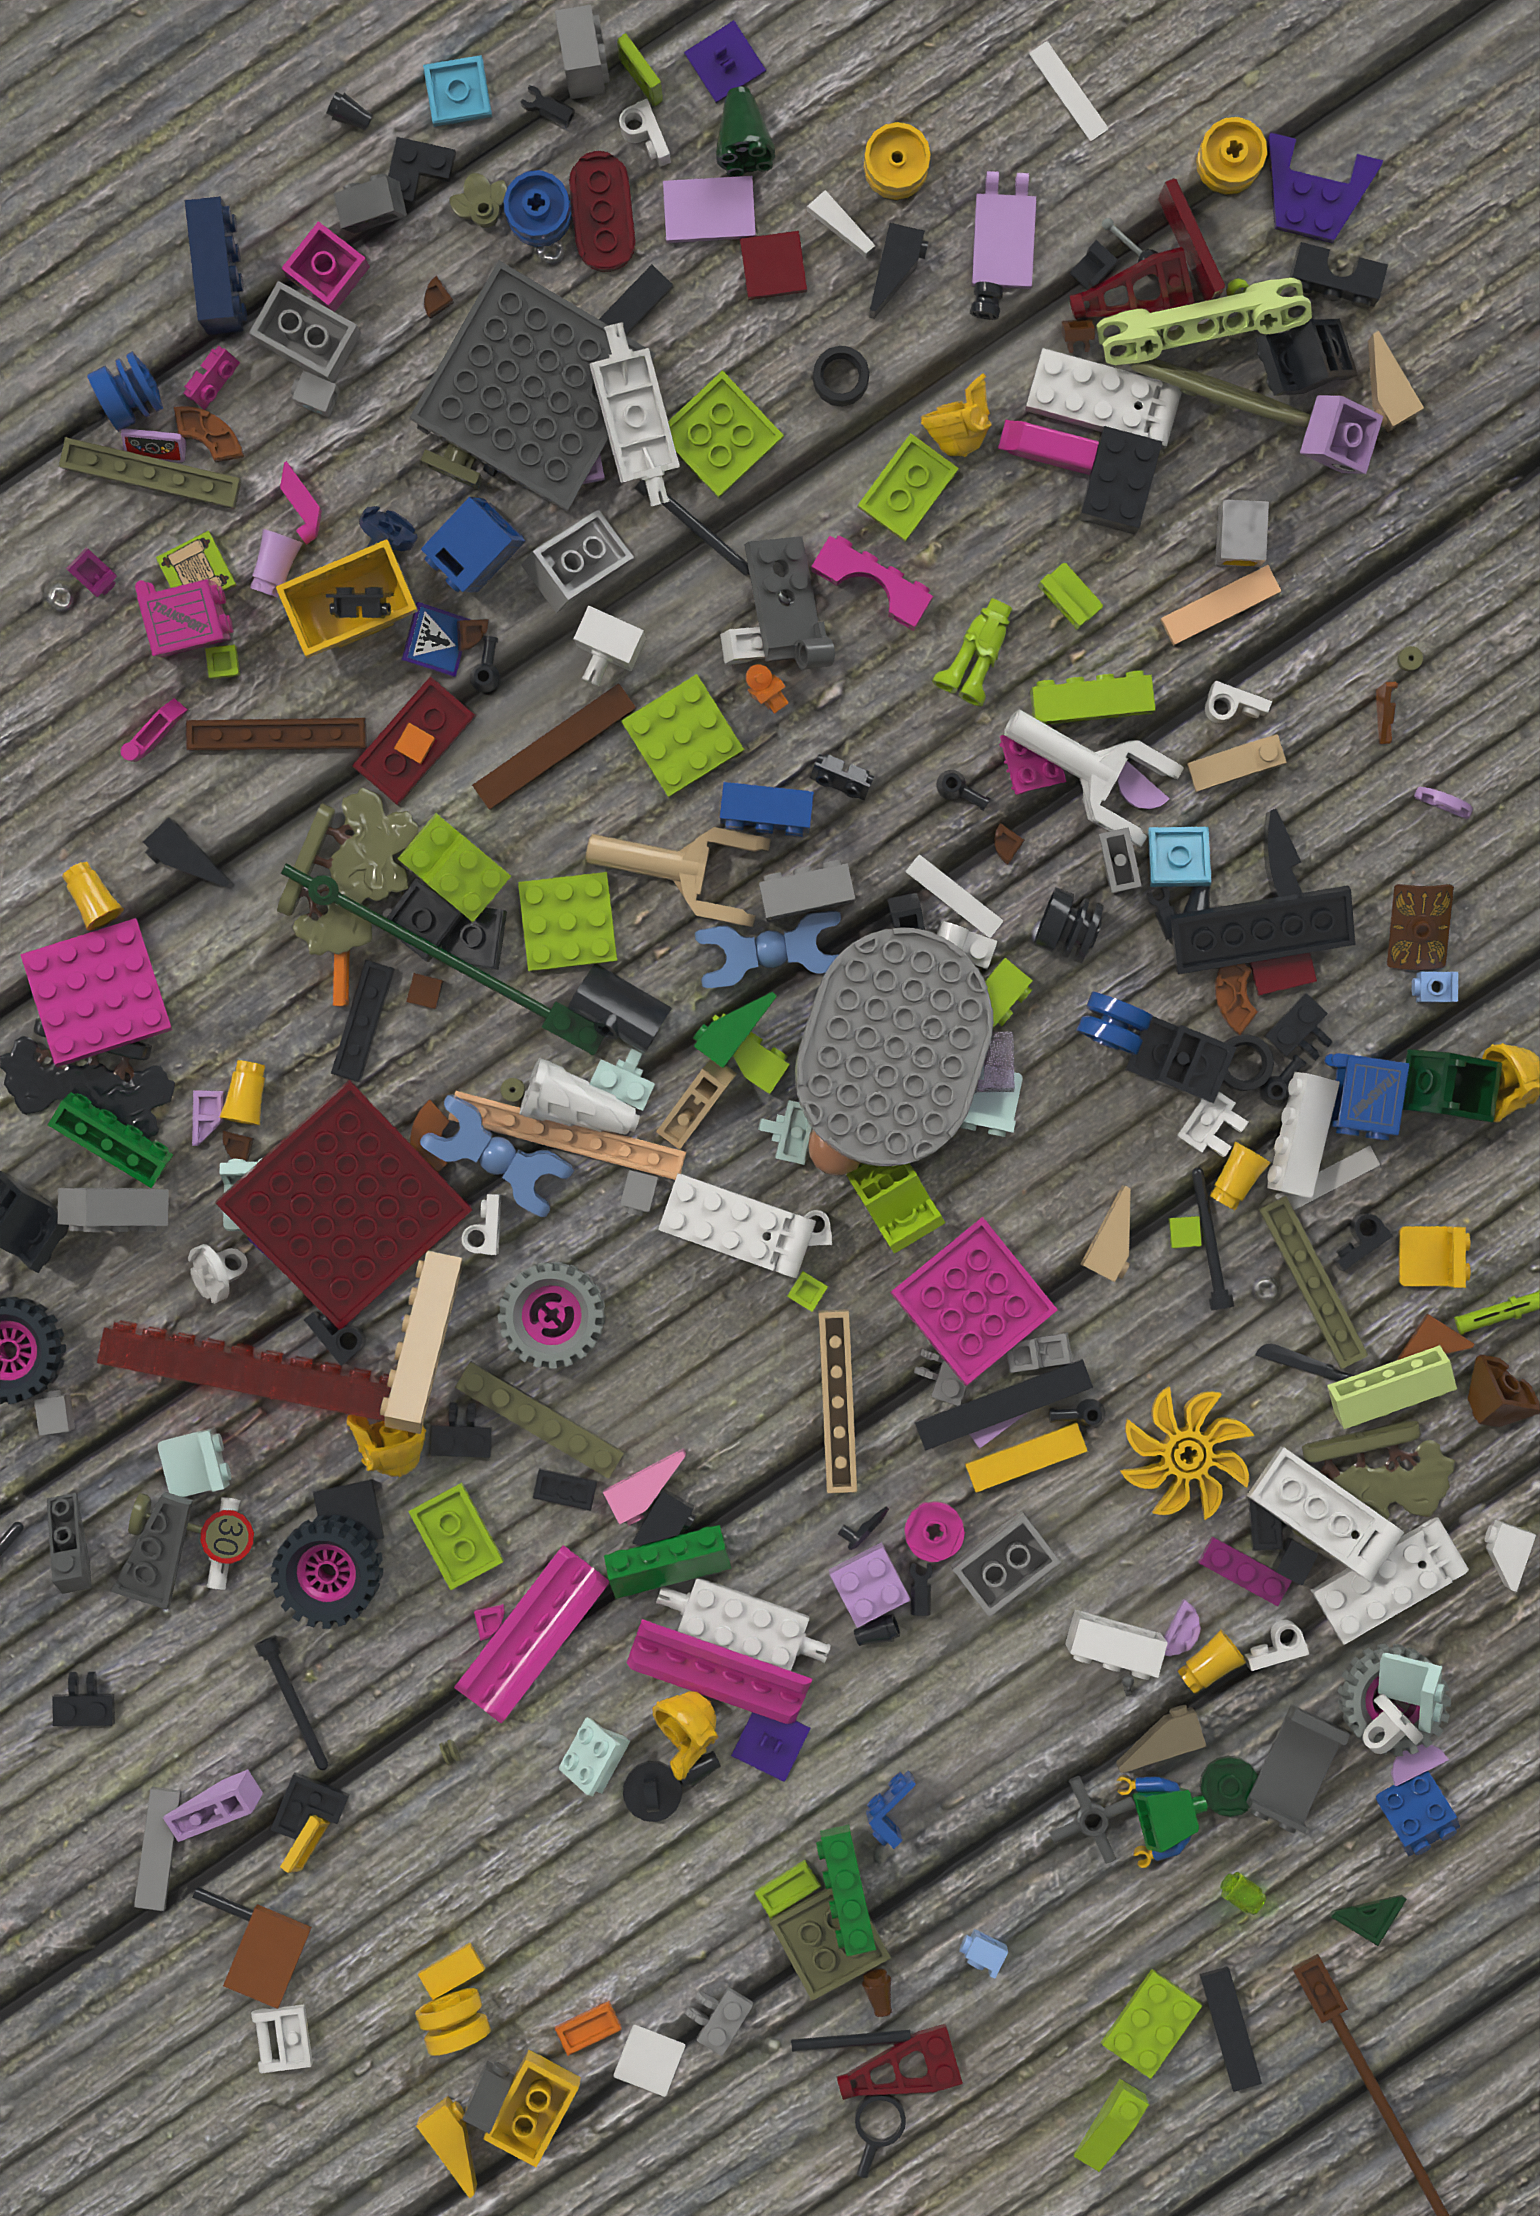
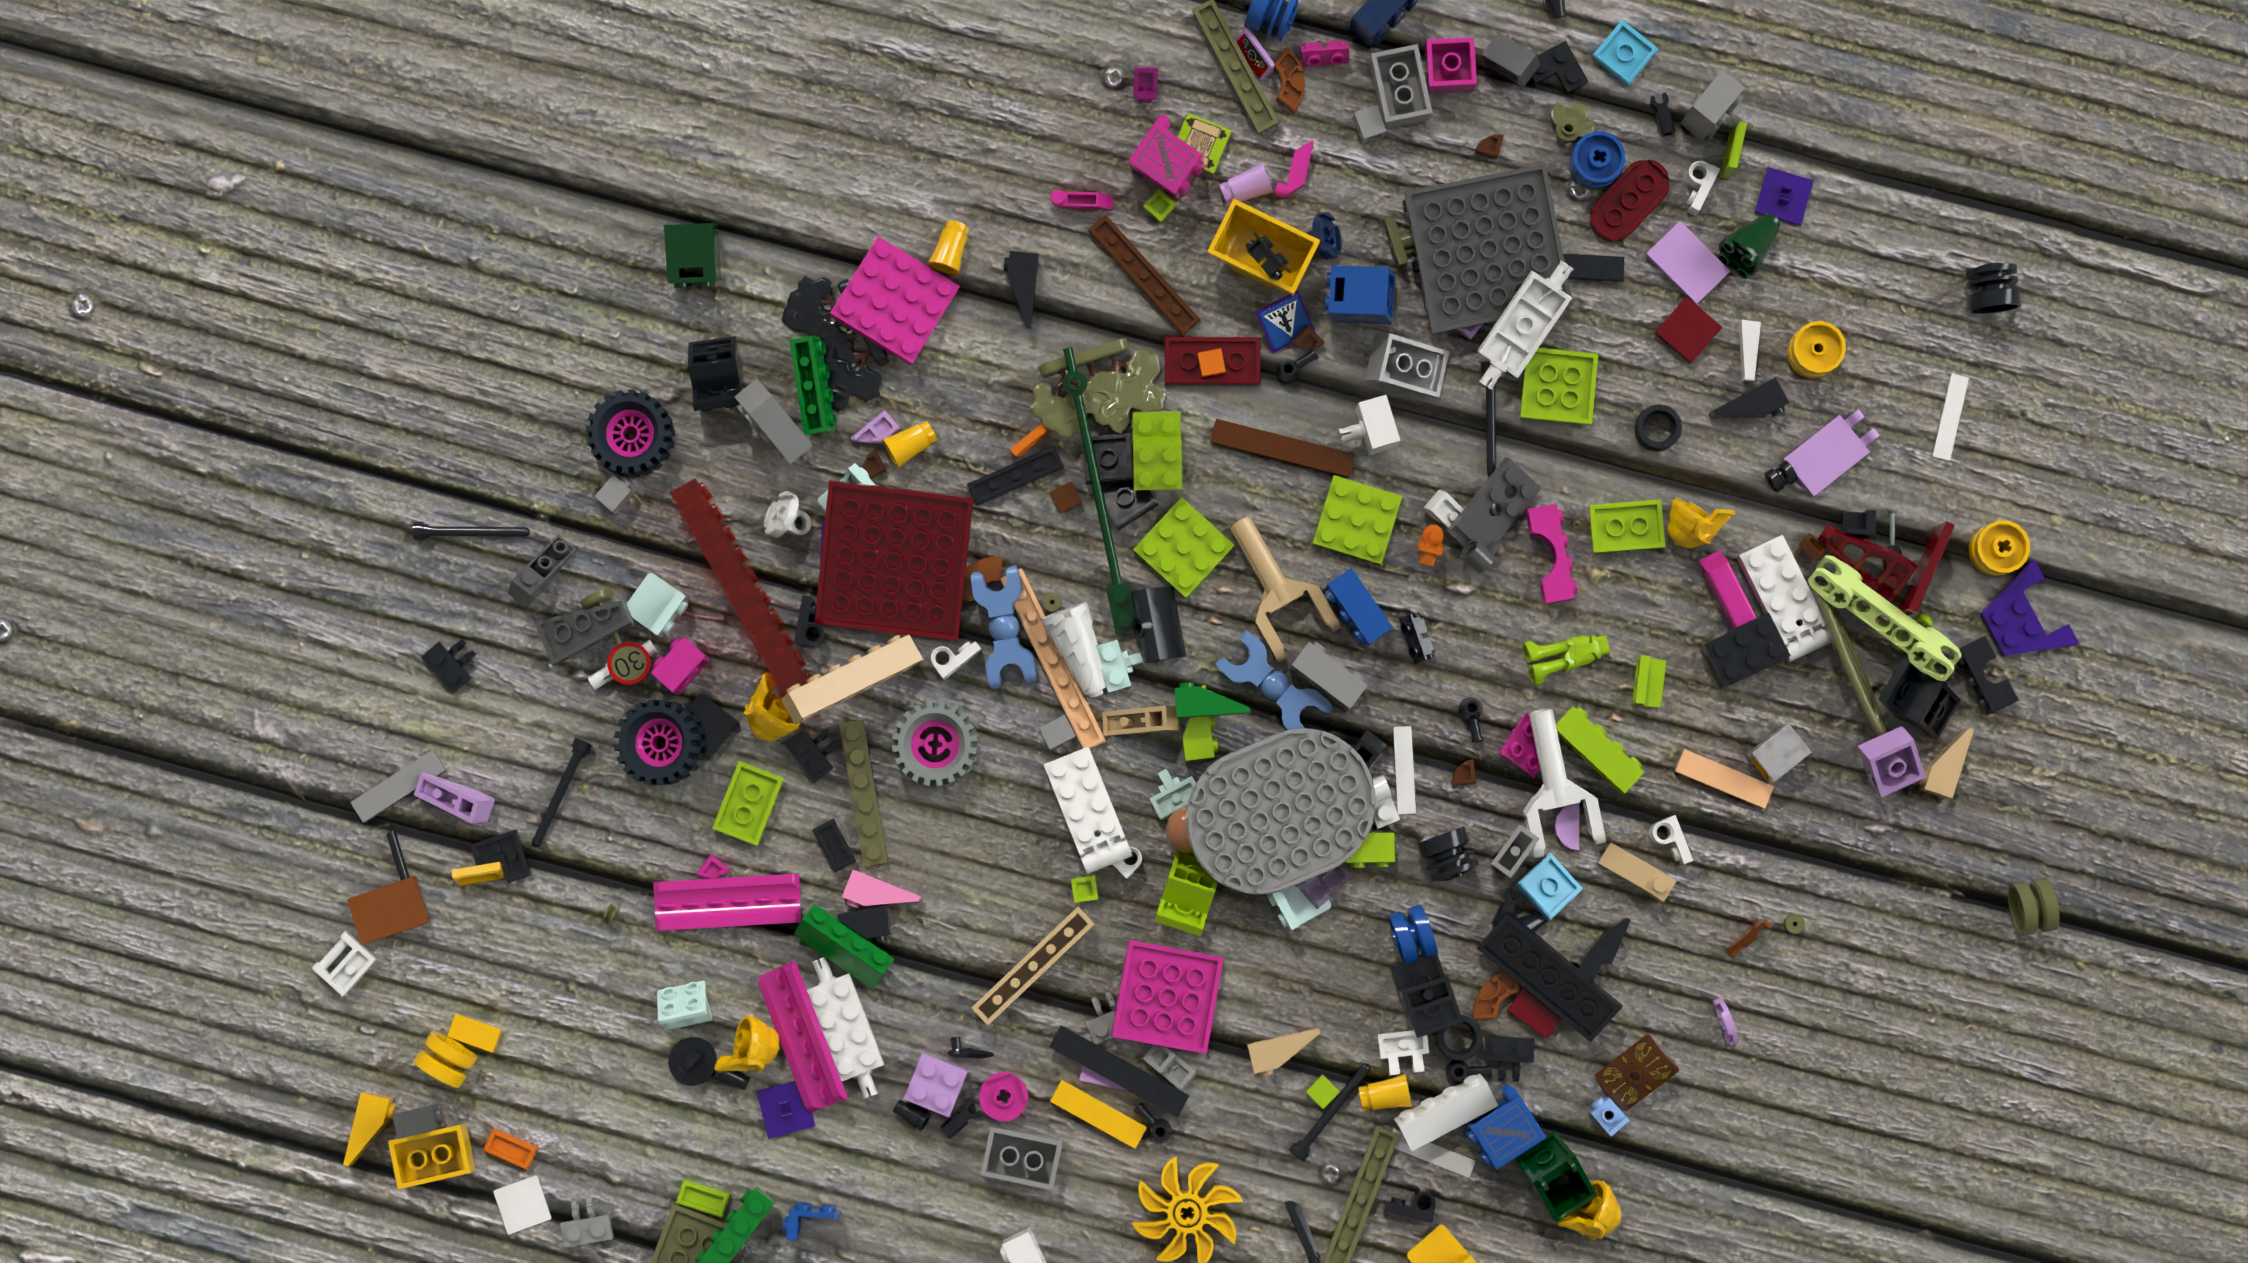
camera: 50 degrees right, 5 degrees down
none -> dark pink brick [651,637,711,695]

